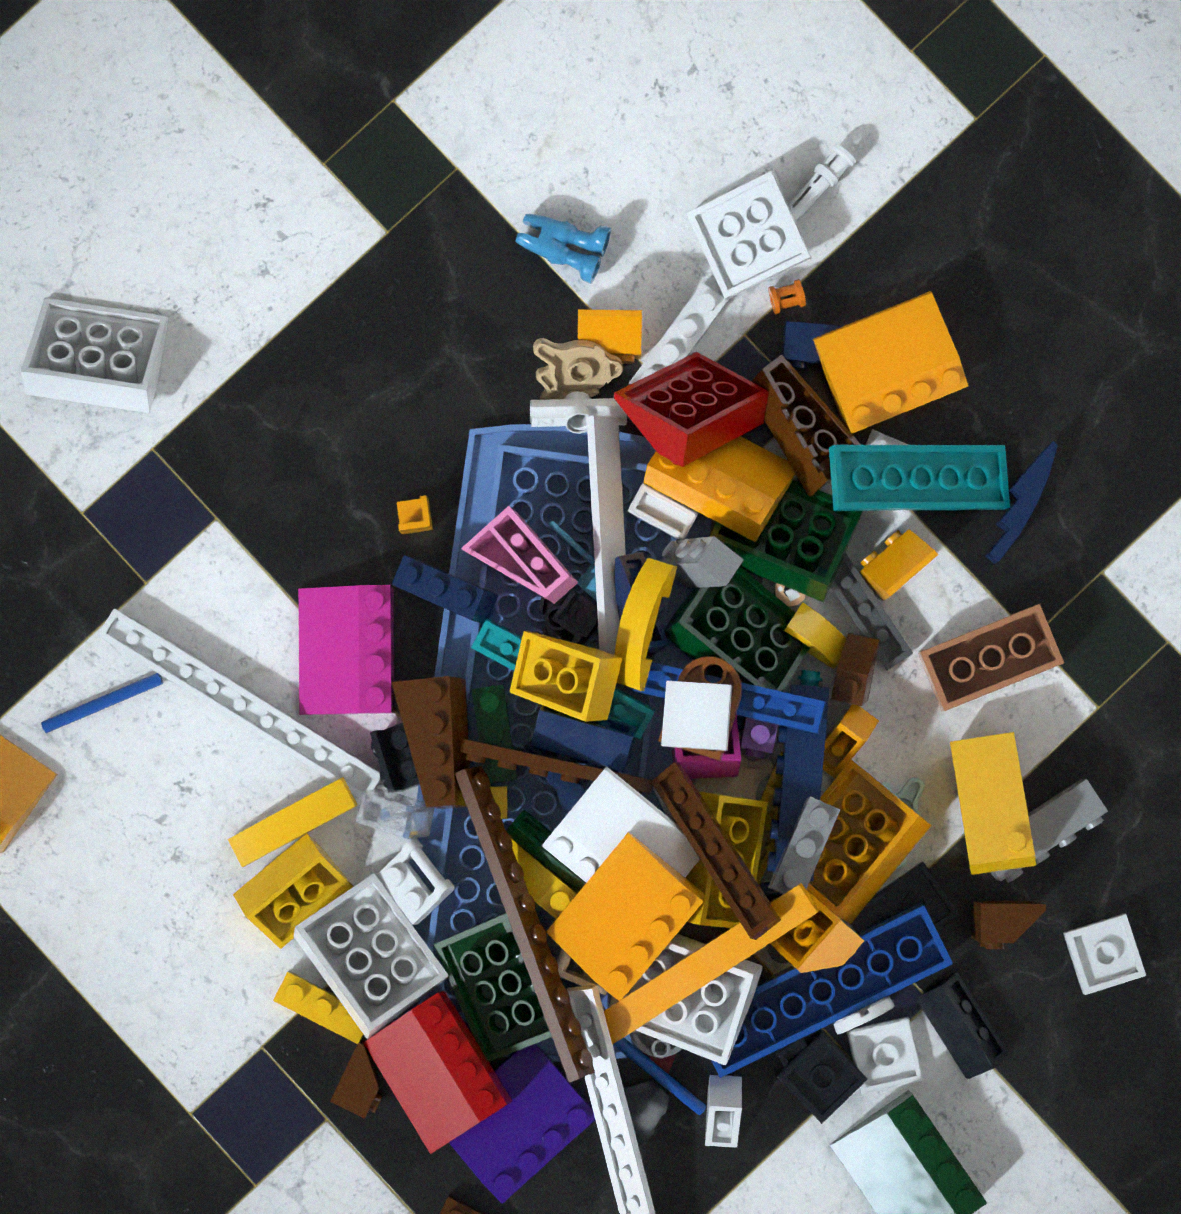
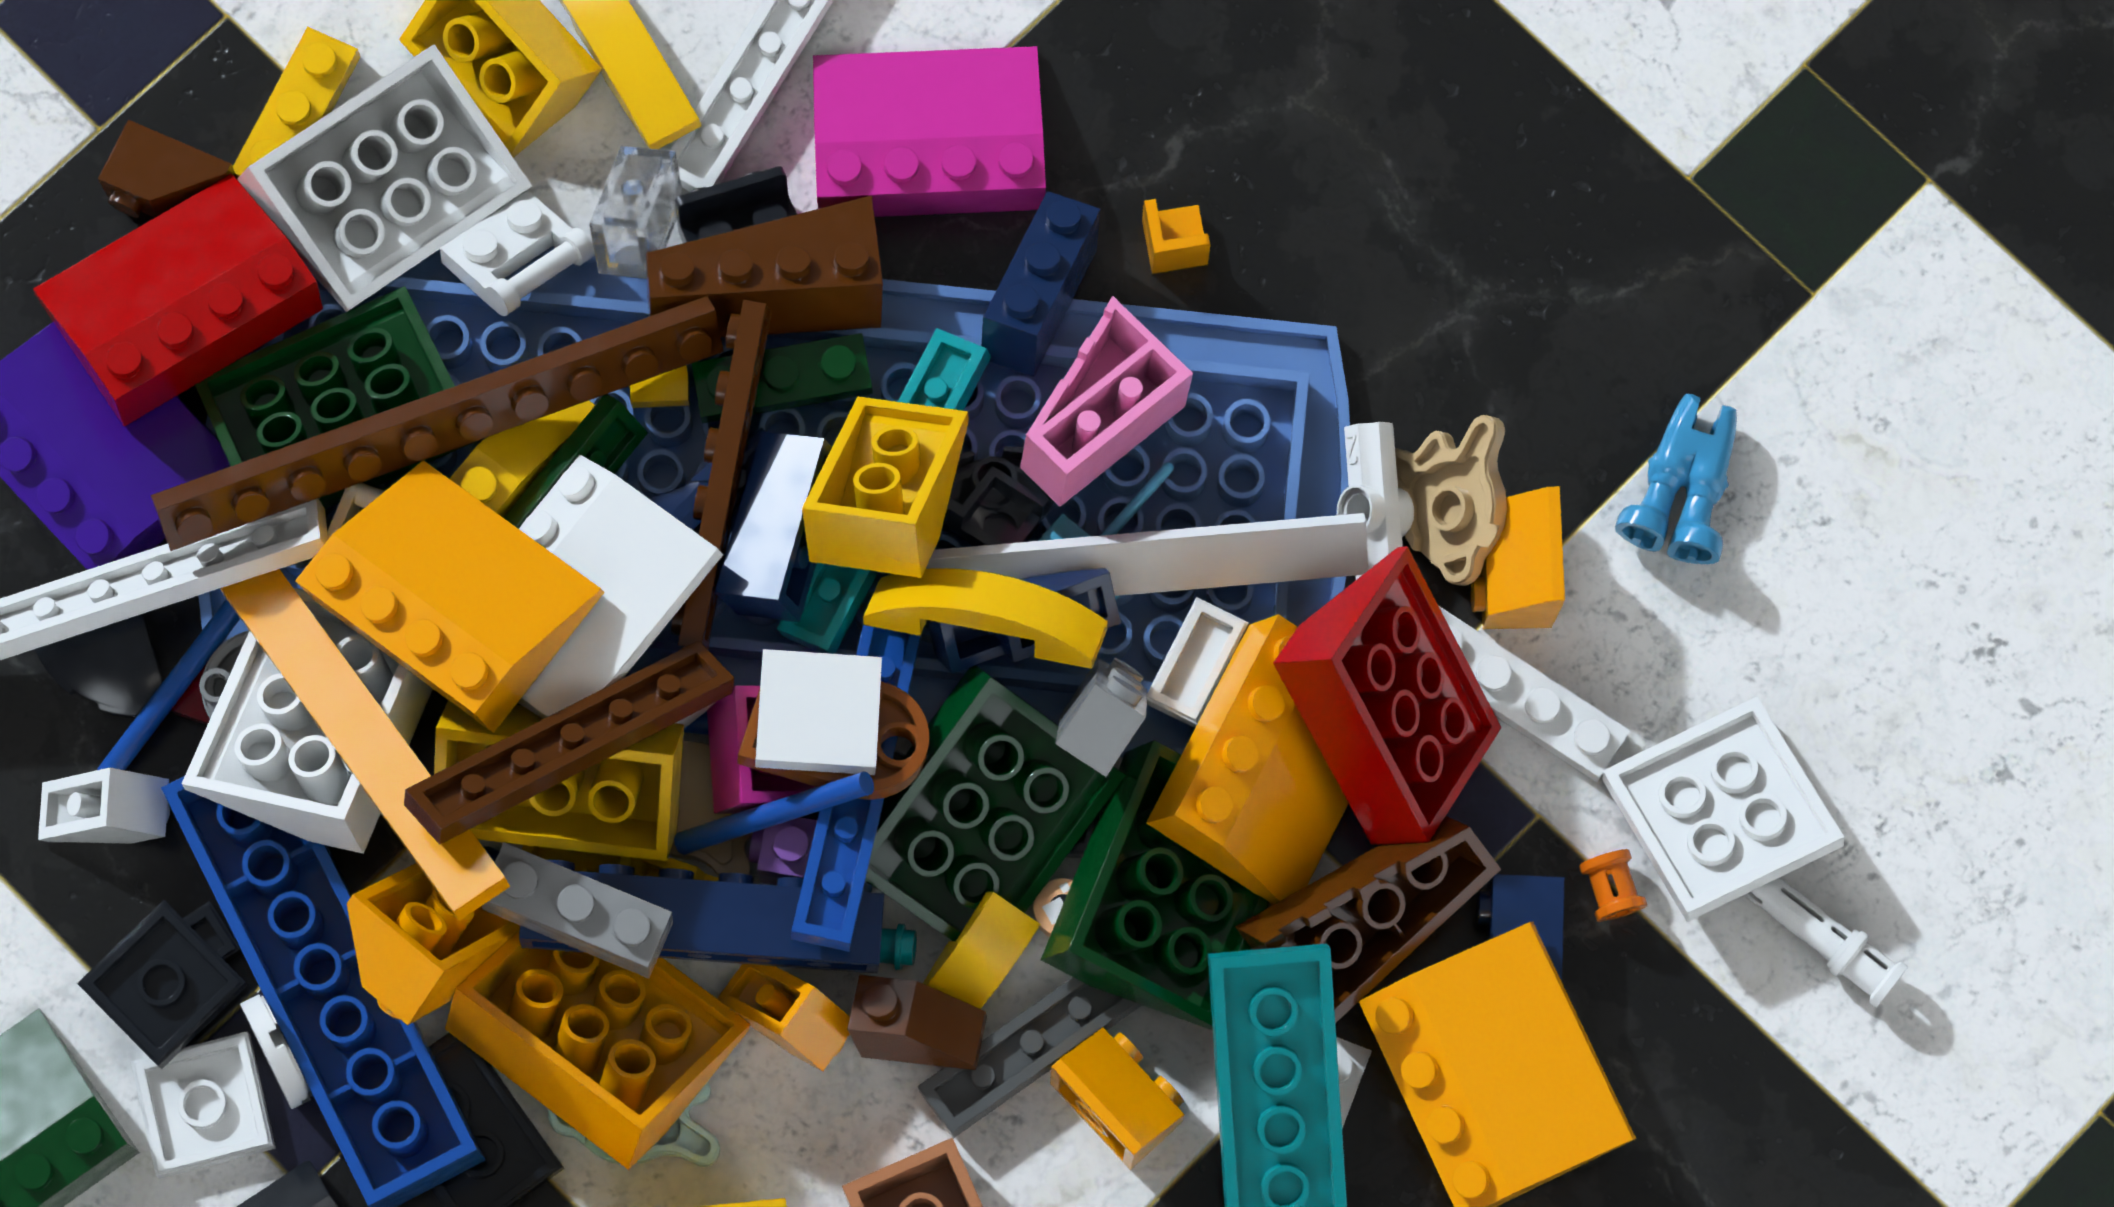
camera: 80 degrees right, 10 degrees down
none -> blue bar [674,771,874,855]

